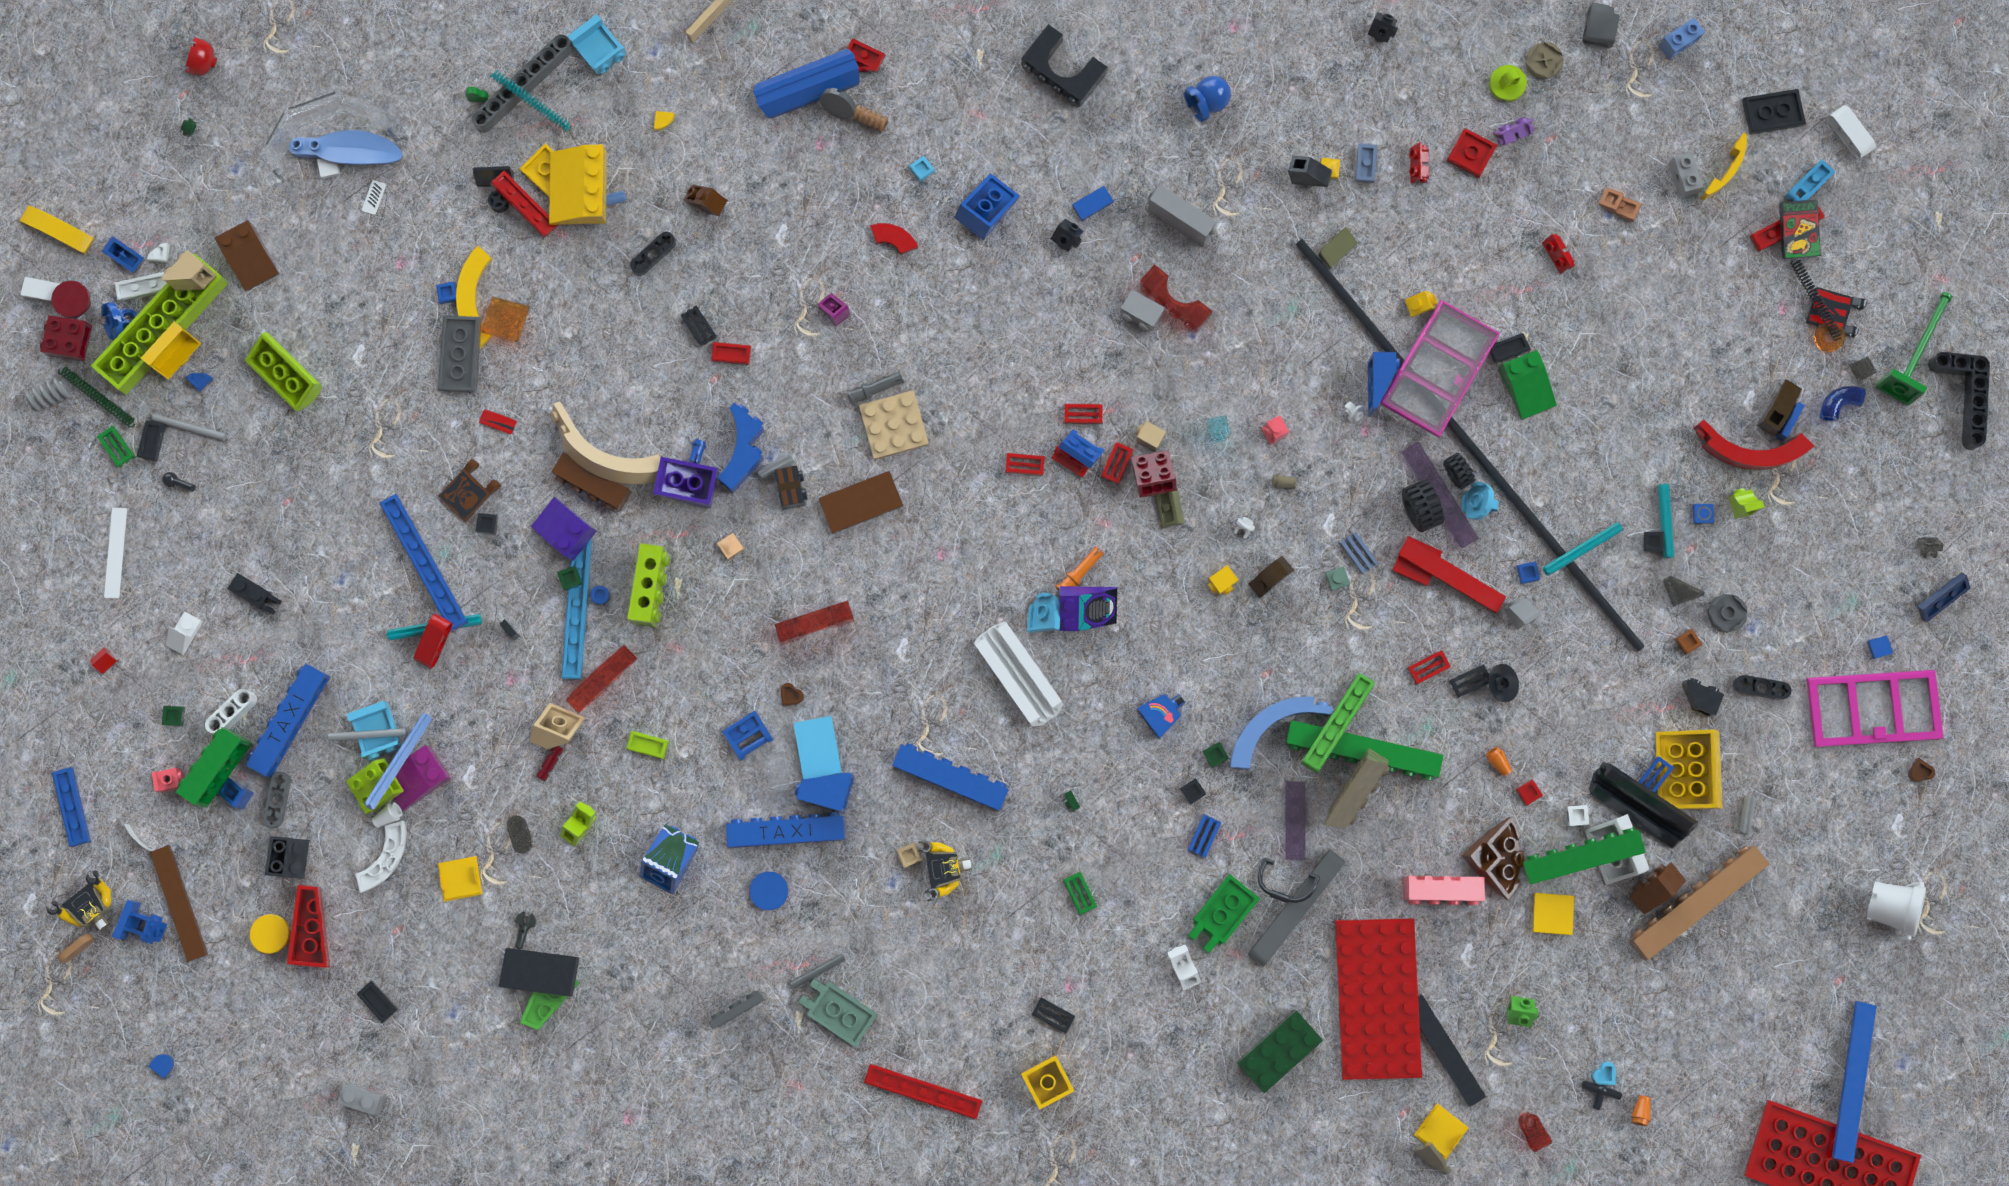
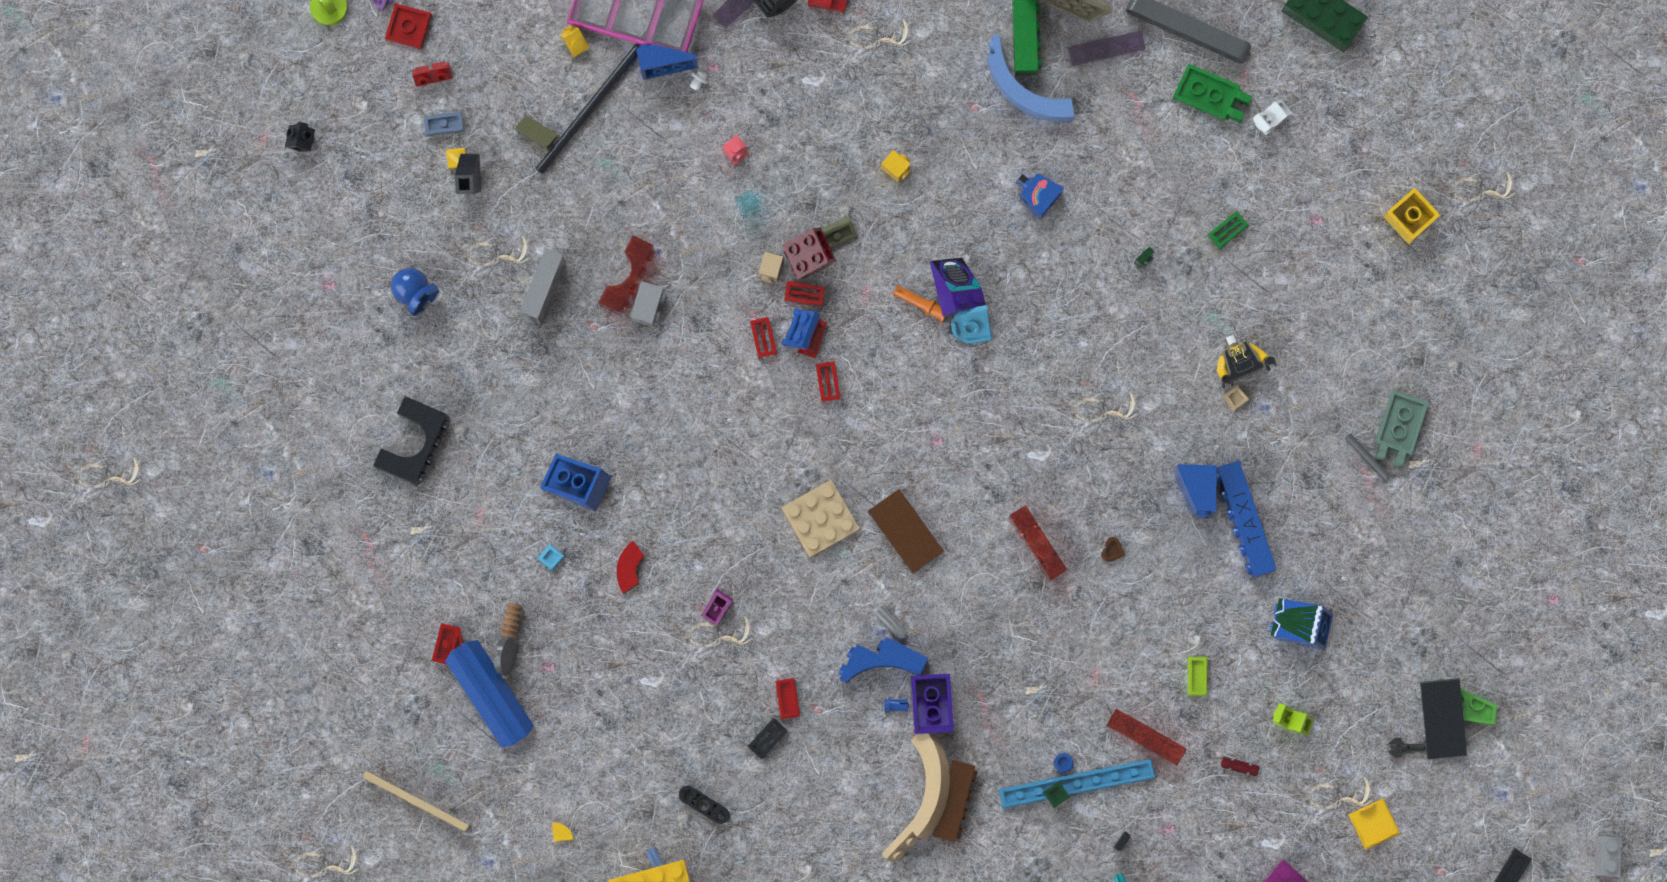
camera: 105 degrees left, 0 degrees up
clear smoke tile [507,815,533,854] -> none
tan slope [530,703,585,749] -> none
dark purple slope [531,496,597,561] -> none
lime brick [627,543,670,628] -> none
reddish brown slope [684,185,728,216] -> none
dark grey plate [708,991,768,1029] -> none
light nougat tile [717,533,744,560] -> none
blue plate [722,711,774,761] -> none
blue tile [749,871,789,910] -> none
brick [774,465,808,510] -> none
medium azure tile [793,716,842,779] -> none
dark grey pin [846,371,904,406] -> none
red tile [864,1063,983,1120] -> none
blue brick [892,743,1009,812] -> none
white piece [973,622,1064,727] -> none
black tile [1032,997,1075,1033] -> none
black brick [1050,219,1084,252] -> none
blue tile [1072,186,1114,221] -> none
black plate [1180,778,1206,805] -> none
blue tile [1188,814,1222,858] -> none
dark green plate [1202,742,1229,768] -> none
white plate [1234,517,1255,538] -> none
dark brown brick [1248,556,1294,598] -> none
black piece [1257,858,1320,903] -> none
dark tan pin [1272,473,1297,489] -> none
bright green tile [1301,673,1375,774] -> none
sand green plate [1325,566,1350,591] -> none
sand blue tile [1340,532,1379,574] -> none

